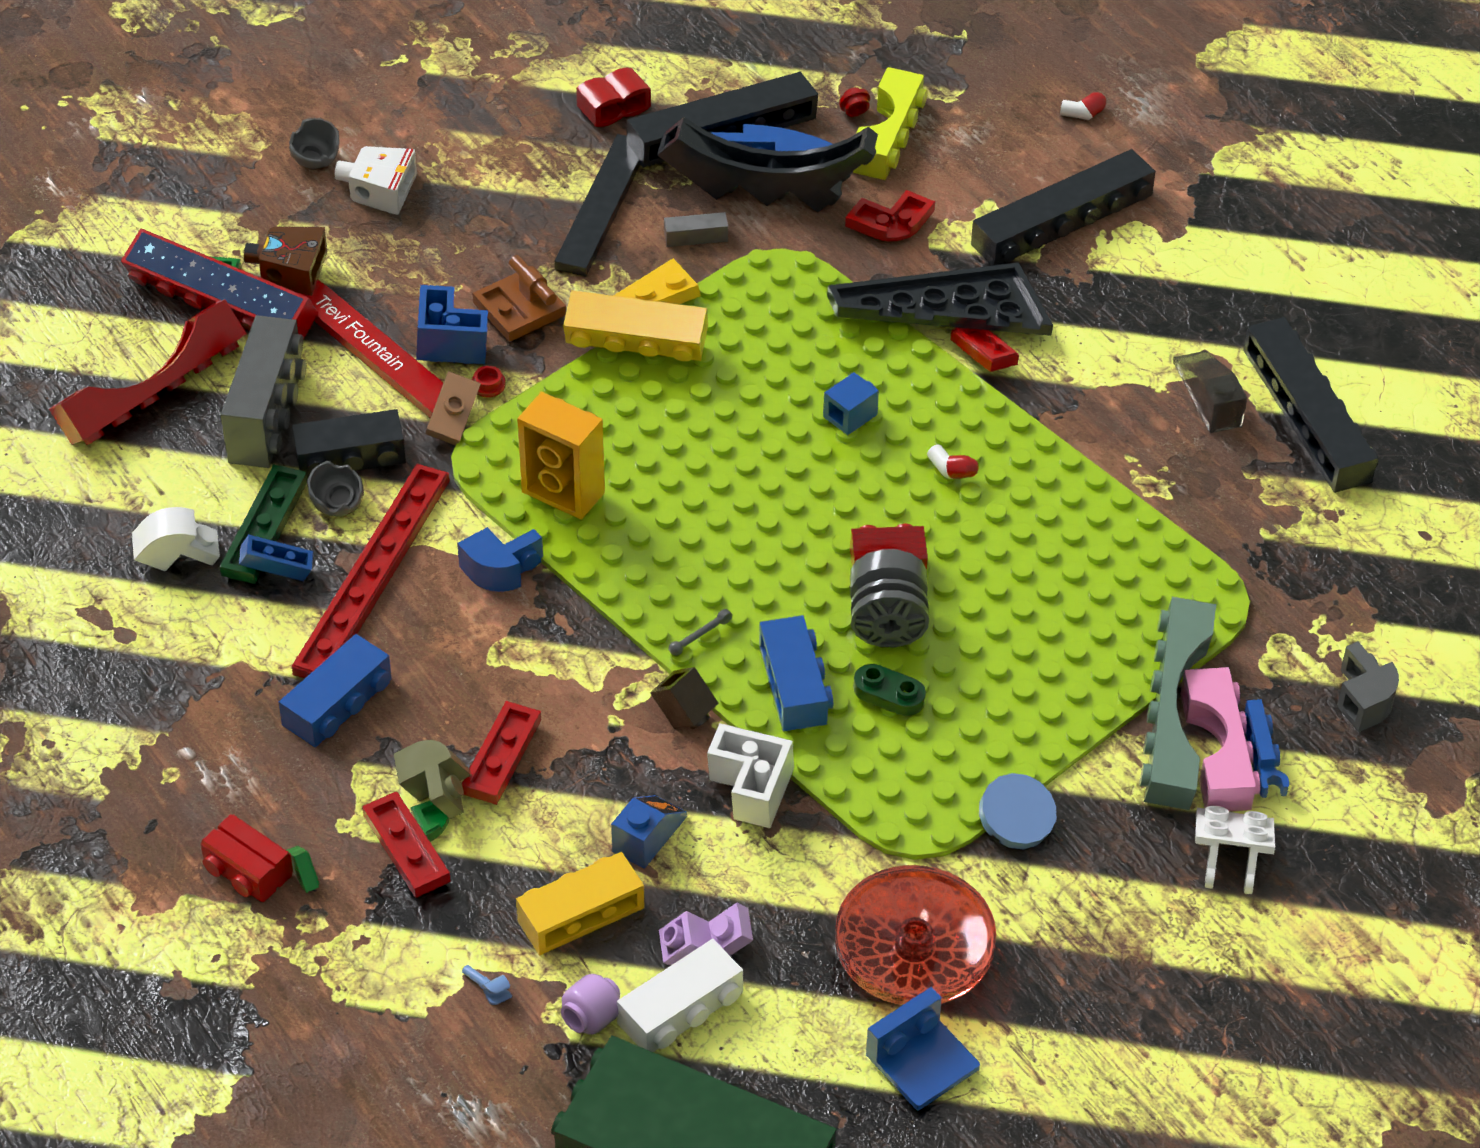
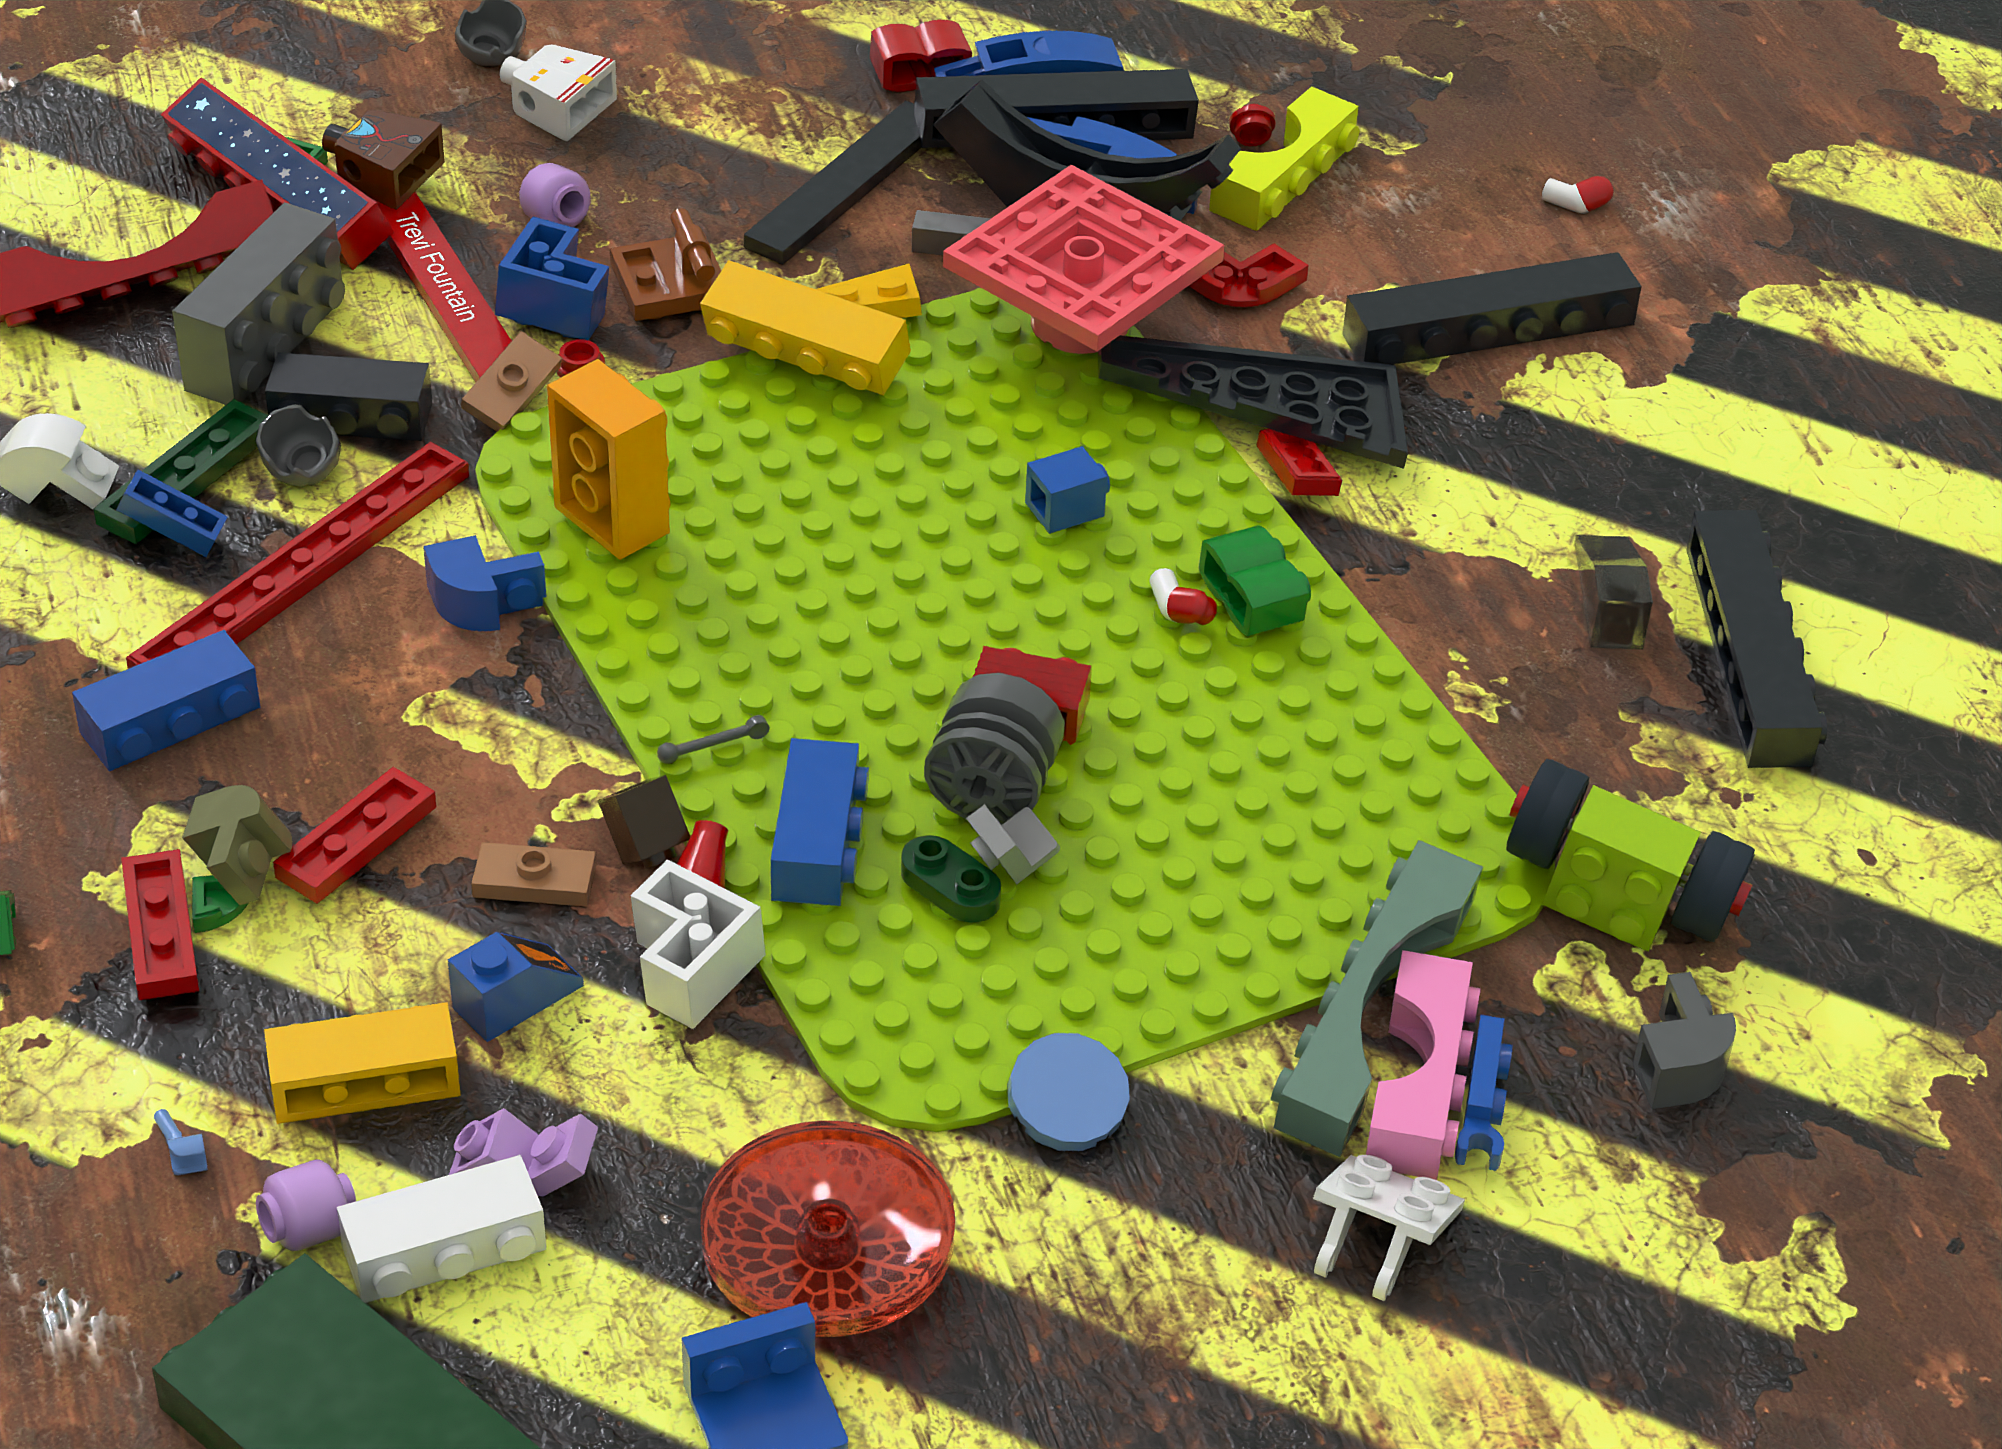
camera: 15 degrees right, 5 degrees down
none -> medium nougat plate [471,842,596,907]
none -> lavender head [519,163,591,227]
none -> red cone [677,820,728,889]
none -> blue slope [934,31,1124,77]
none -> coral piece [943,165,1225,354]
none -> light grey bracket [966,804,1060,884]
none -> green brick [1198,525,1311,636]
none -> brick [1506,759,1755,952]

